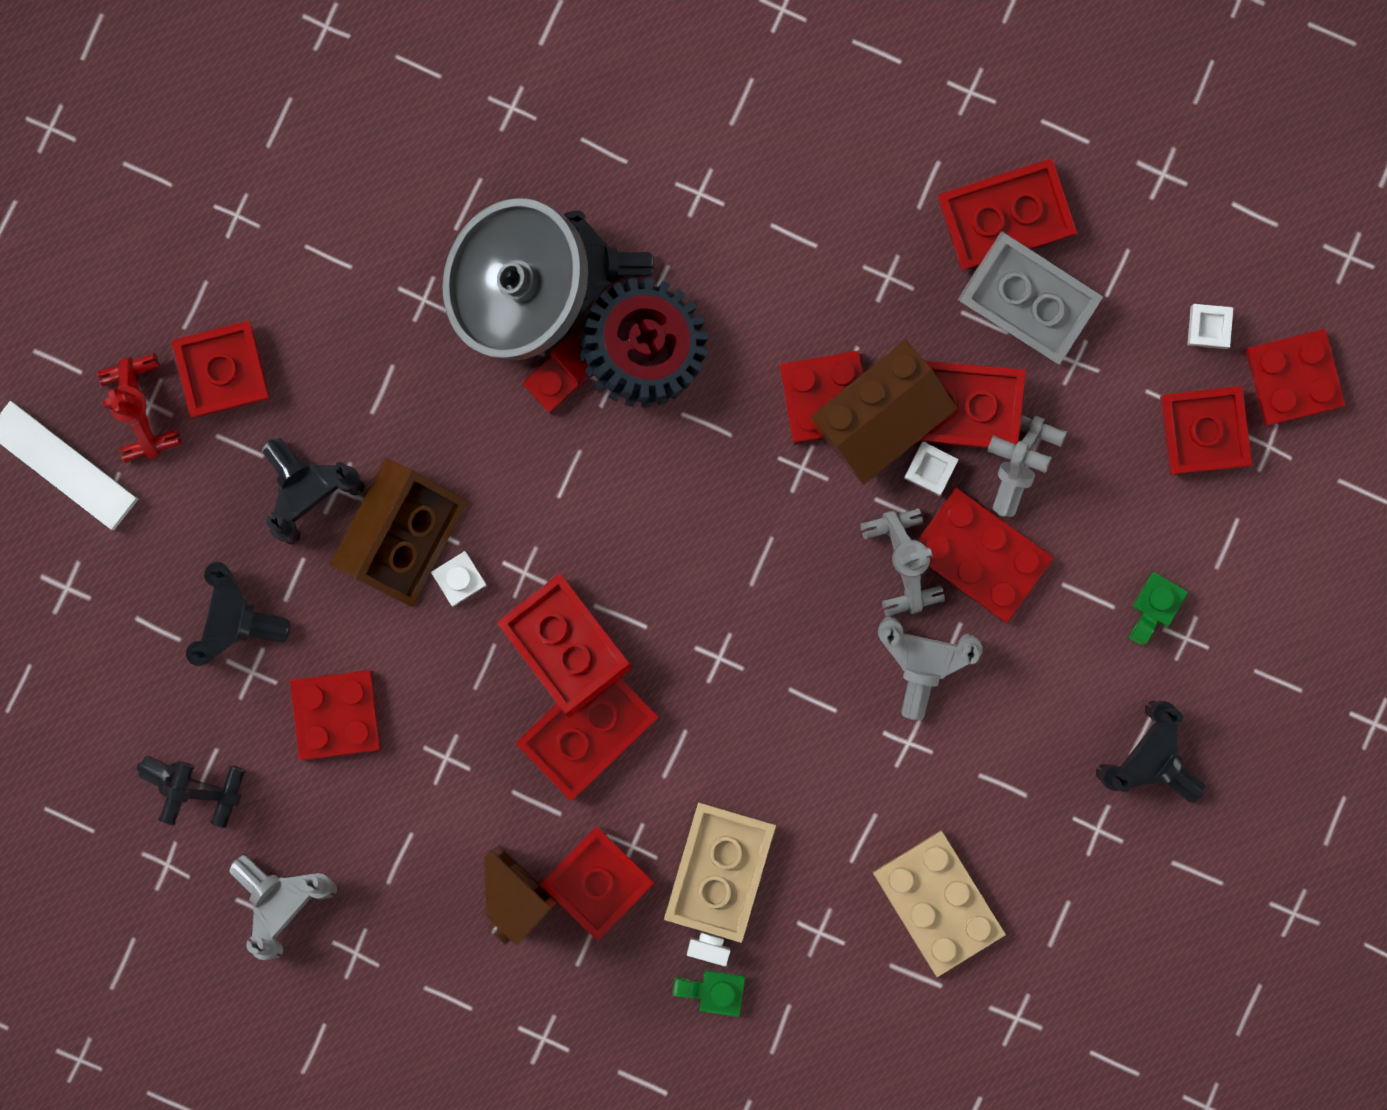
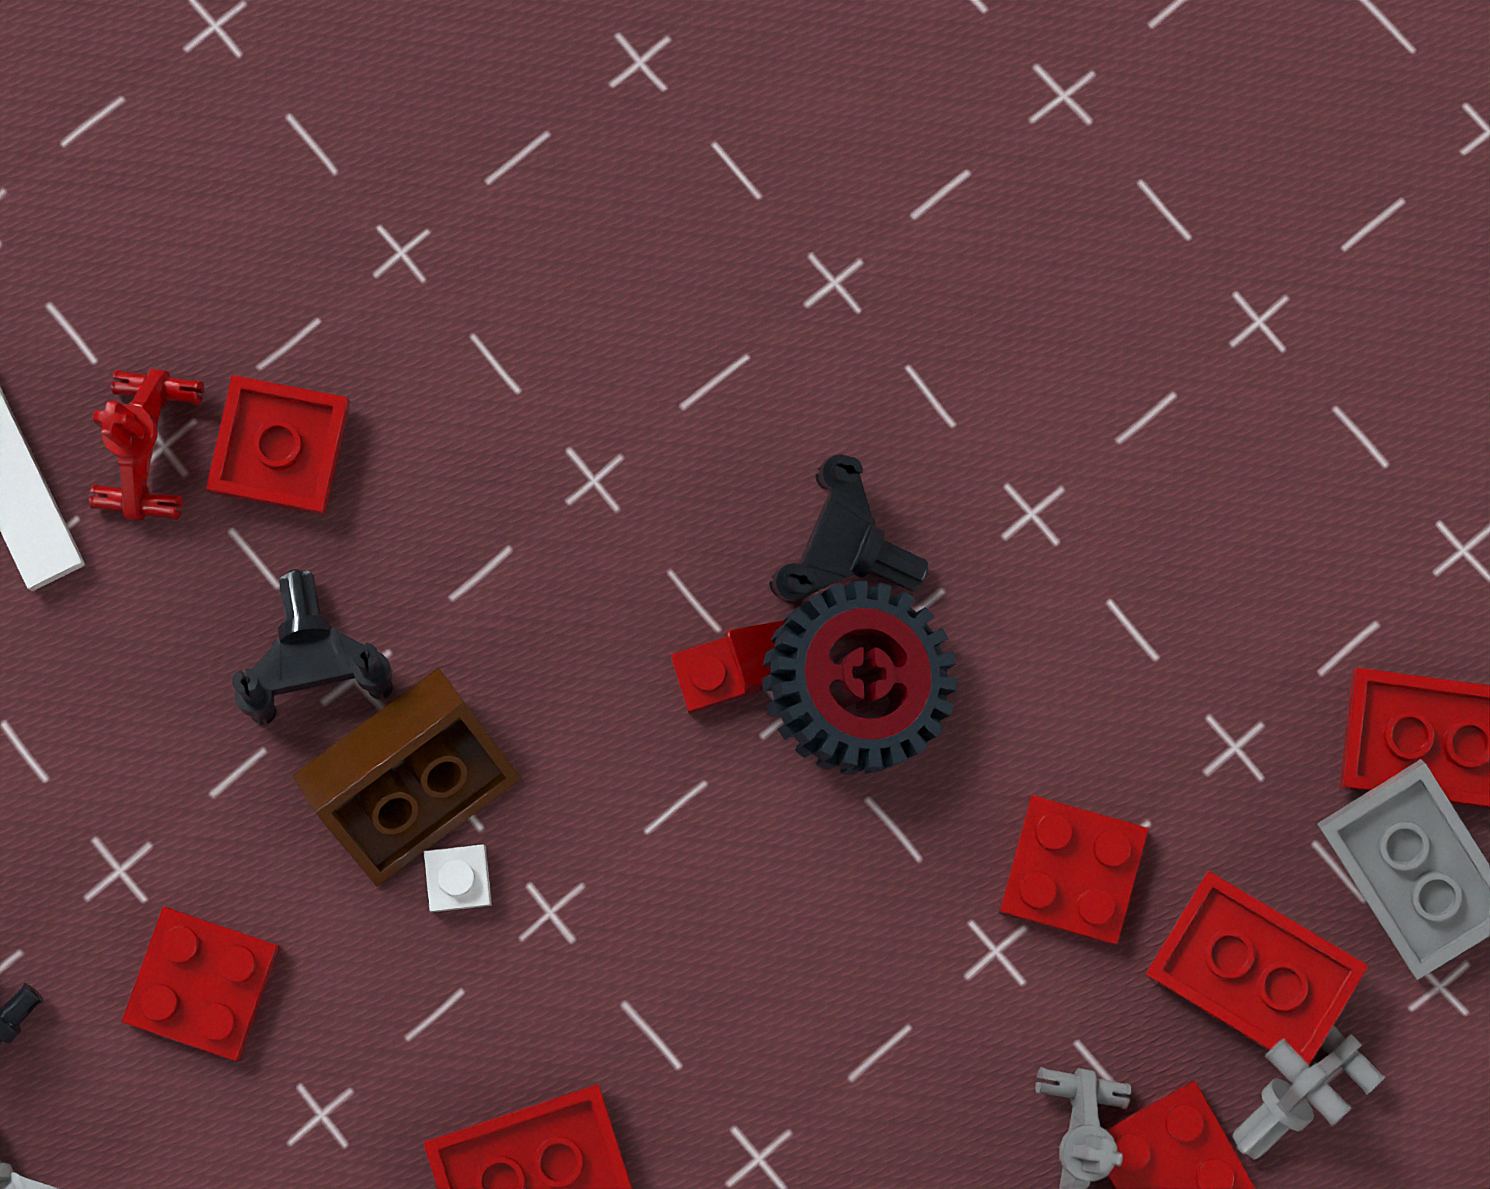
camera: 25 degrees right, 5 degrees down
black axle [185,562,290,666] -> none
dark grey dish [443,198,588,361] -> none
red plate [497,573,633,717] -> none
reddish brown slope [811,339,957,486] -> none
white plate [904,442,959,496] -> none

